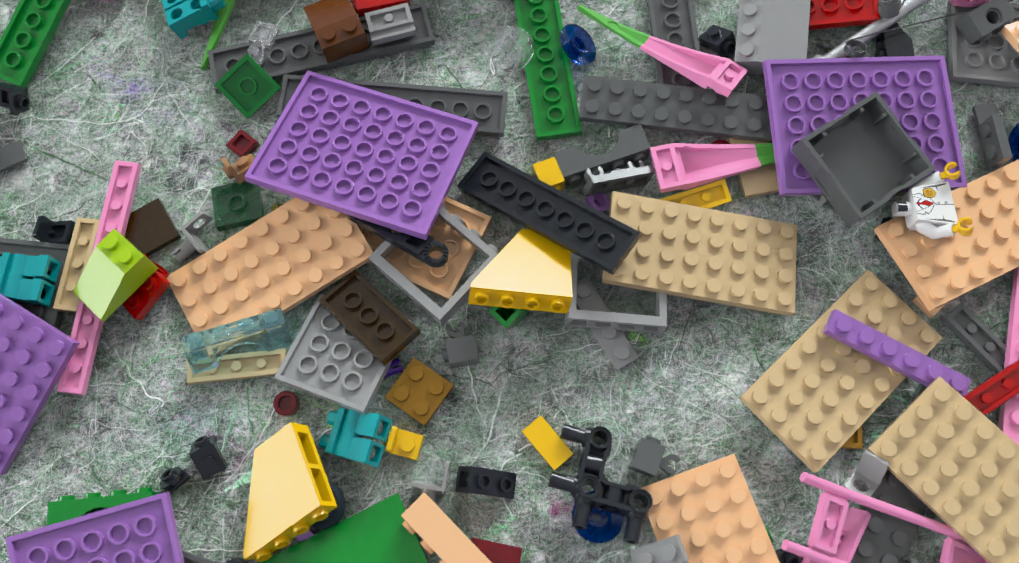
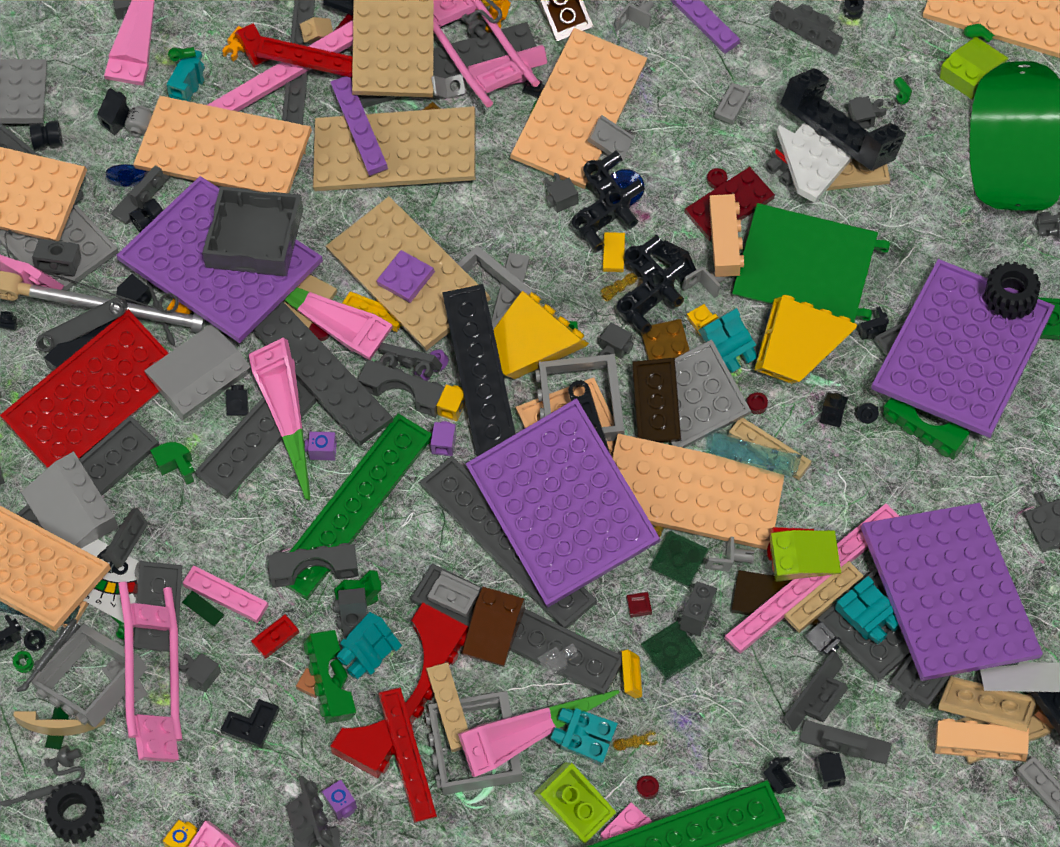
camera: 135 degrees left, 10 degrees down
green plate [214,53,281,119] -> none
medium nougat bracket [221,153,255,184] -> none
clear plate [488,25,534,72] -> none
clear blue dish [560,24,596,65] -> none
white torso [892,162,973,239] -> none
none -> black wheel [129,198,163,233]
none -> medium lavender brick [305,431,337,461]
none -> medium lavender plate [376,250,435,303]
none -> medium lavender brick [431,421,457,456]
none -> clear yellow piece [601,273,637,301]
none -> clear yellow piece [614,731,658,751]
none -> black pin [617,234,688,334]
none -> yellow tile [622,649,642,699]
none -> dark red tile [637,775,659,799]
none -> clear green plate [641,621,702,681]
none -> dark grey brick [680,581,717,637]
none -> dark grey bracket [784,651,848,731]

